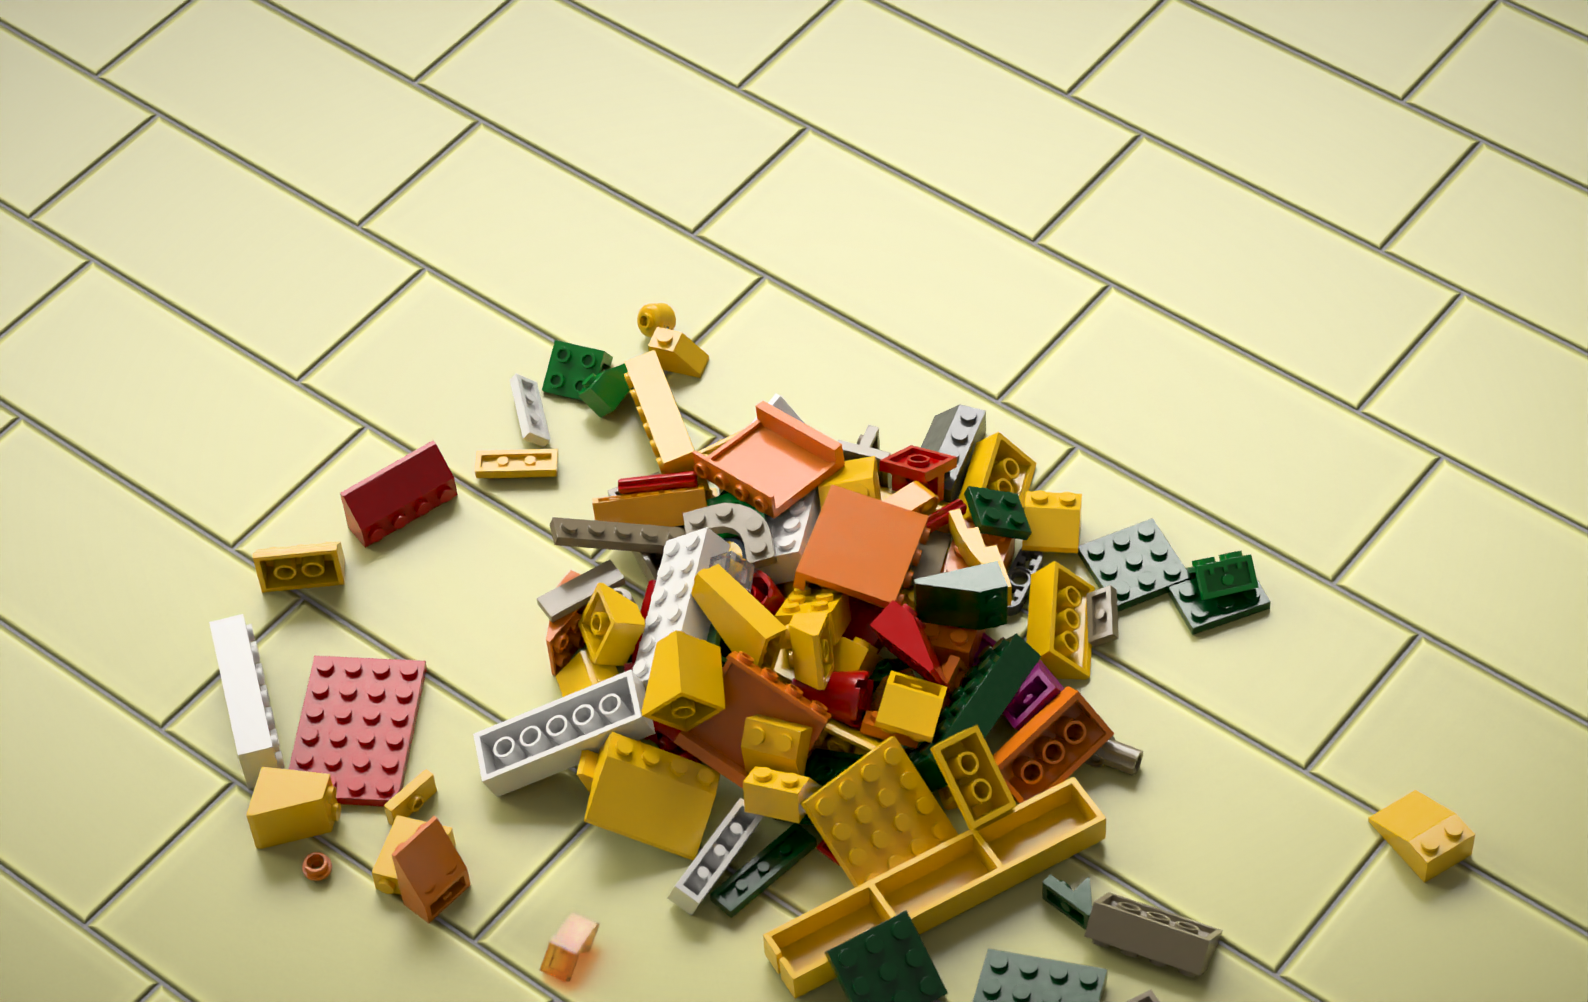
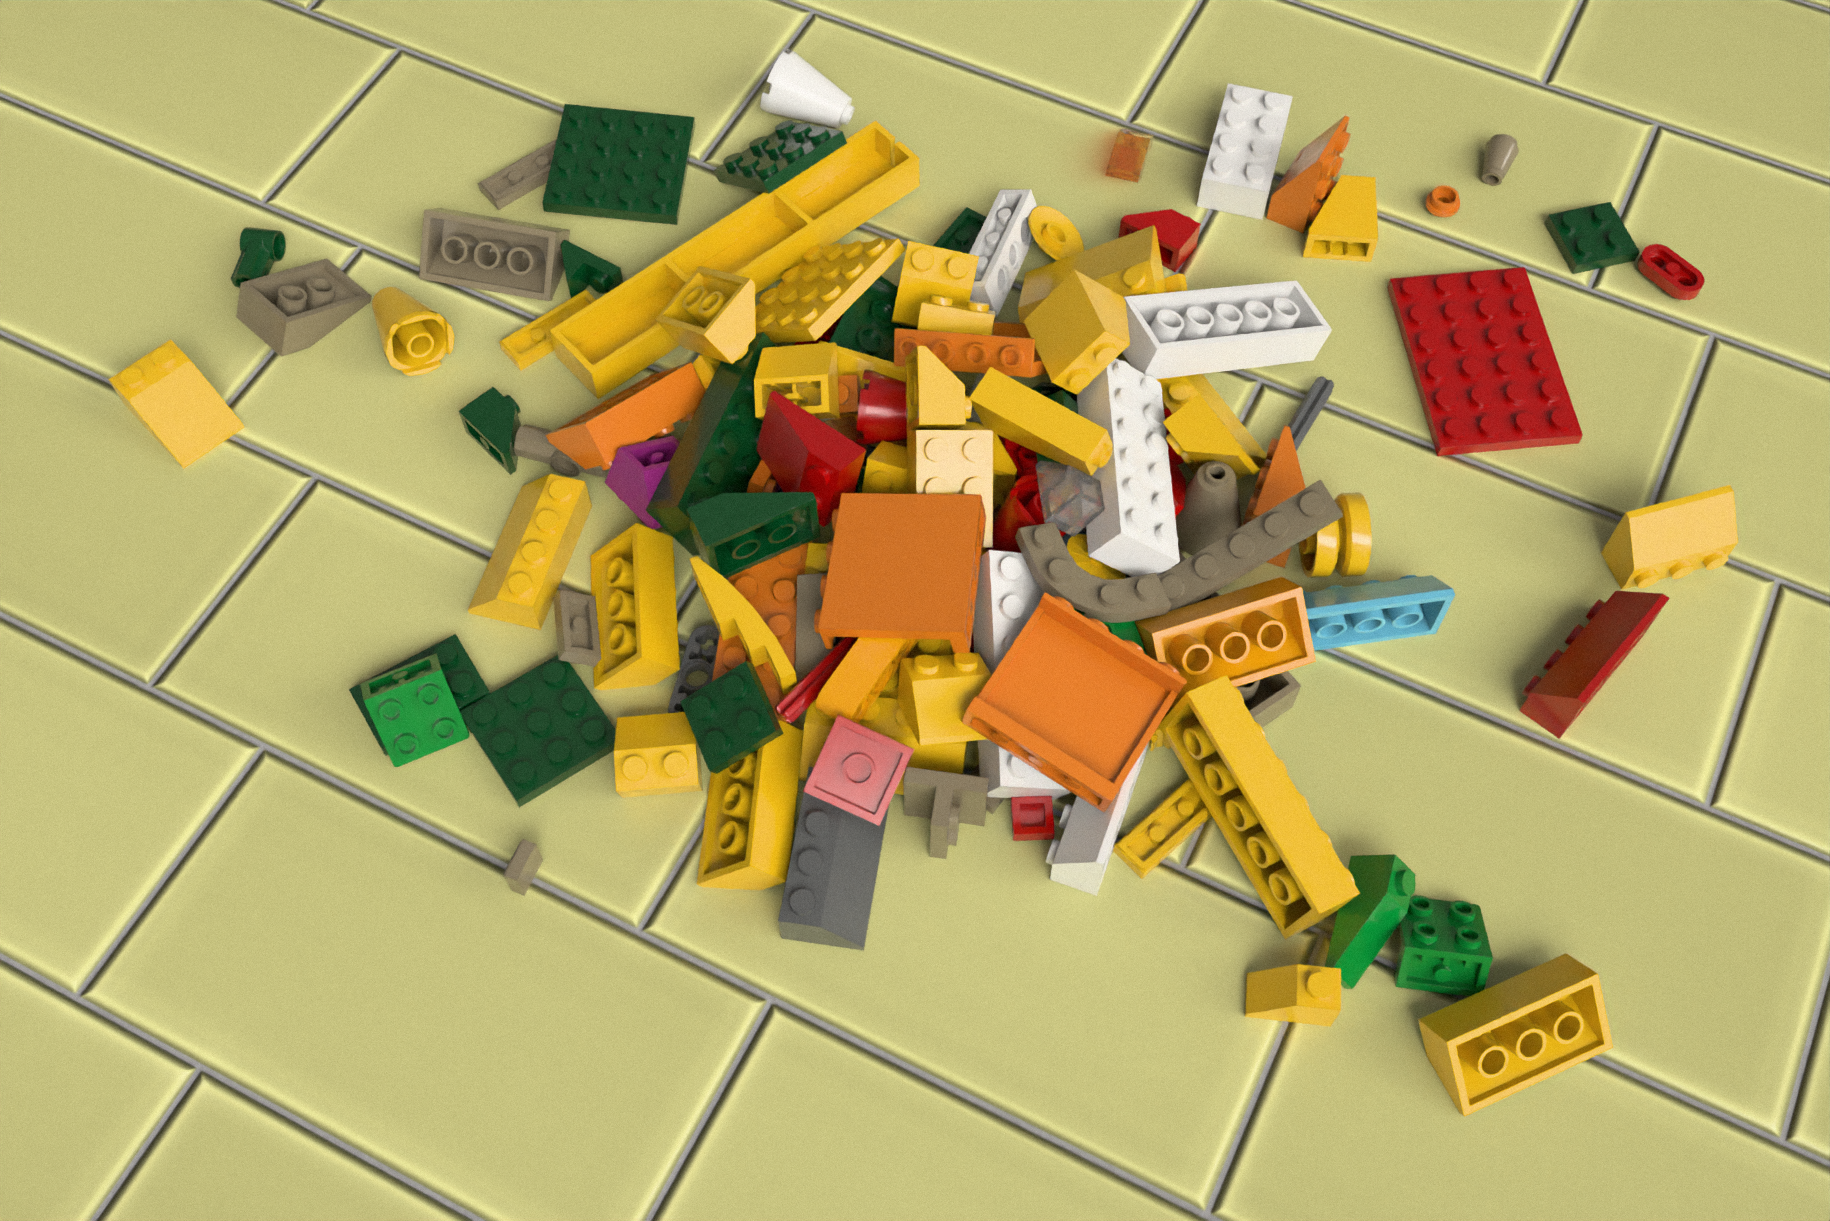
camera: 165 degrees right, 10 degrees up
white brick [209,614,285,789] -> none
yellow slope [246,767,341,849] -> none
yellow plate [384,769,437,825] -> none
yellow plate [475,449,559,479] -> none
white plate [510,374,551,447] -> none
tile [537,560,625,623] -> none
red axle [618,471,698,494] -> none
yellow head [637,303,676,338] -> none
none -> dark green piece [231,227,286,288]
none -> dark tan slope [236,258,372,356]
none -> yellow cone [372,287,455,376]
none -> dark green slope [458,387,521,475]
none -> yellow slope [468,474,592,630]
none -> yellow tile [499,290,596,371]
none -> dark tan tile [503,839,543,896]
none -> yellow dish [1028,206,1084,261]
none -> red slope [1118,209,1201,273]
none -> white brick [1197,83,1293,220]
none -> dark grey axle [1288,376,1334,451]
none -> yellow wheel [1299,492,1372,578]
none -> medium azure slope [1303,575,1455,651]
none -> yellow slope [1418,953,1613,1117]
none -> dark tan cone [1482,134,1519,186]
none -> dark green plate [1544,202,1640,274]
none -> red plate [1637,244,1705,300]

